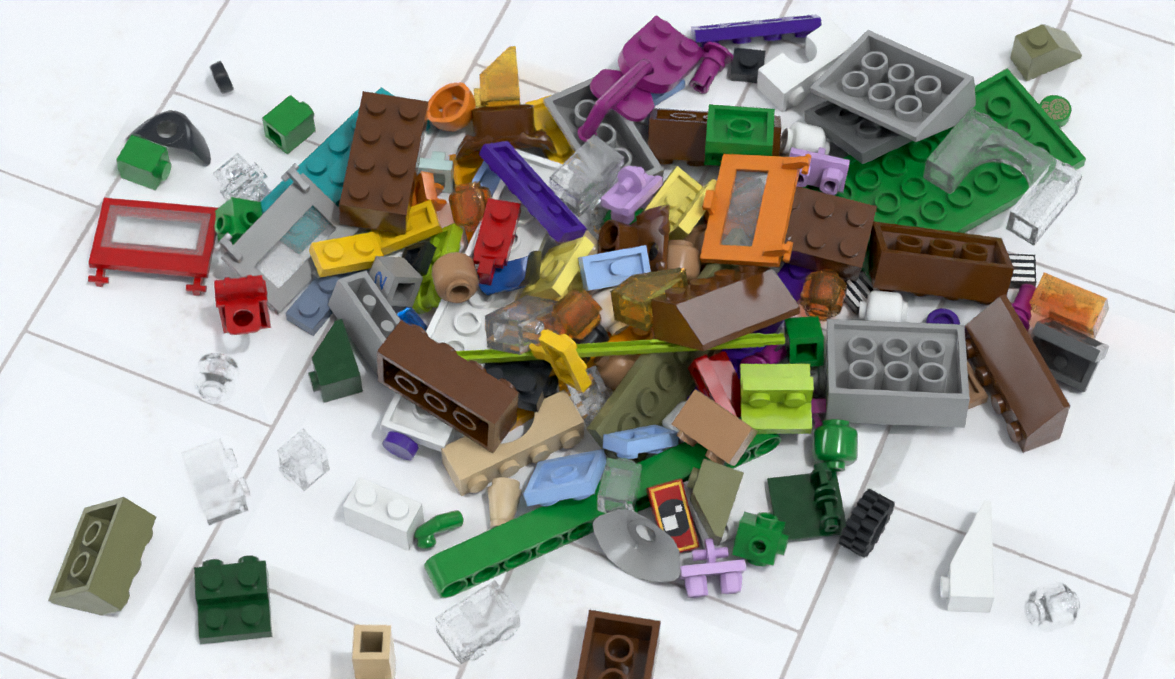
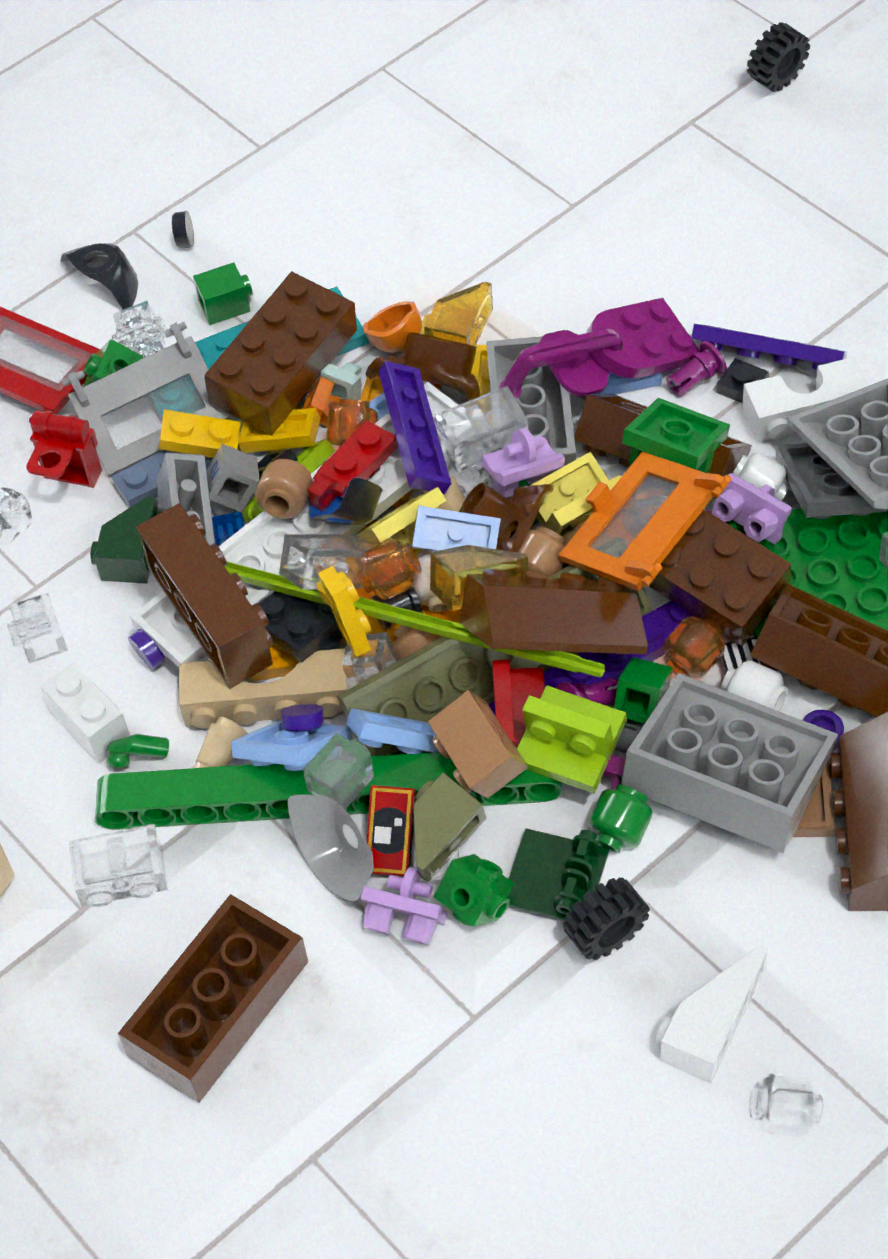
camera: 30 degrees right, 5 degrees down
green brick [116,135,172,191] -> none
none -> dark purple tile [280,704,324,732]

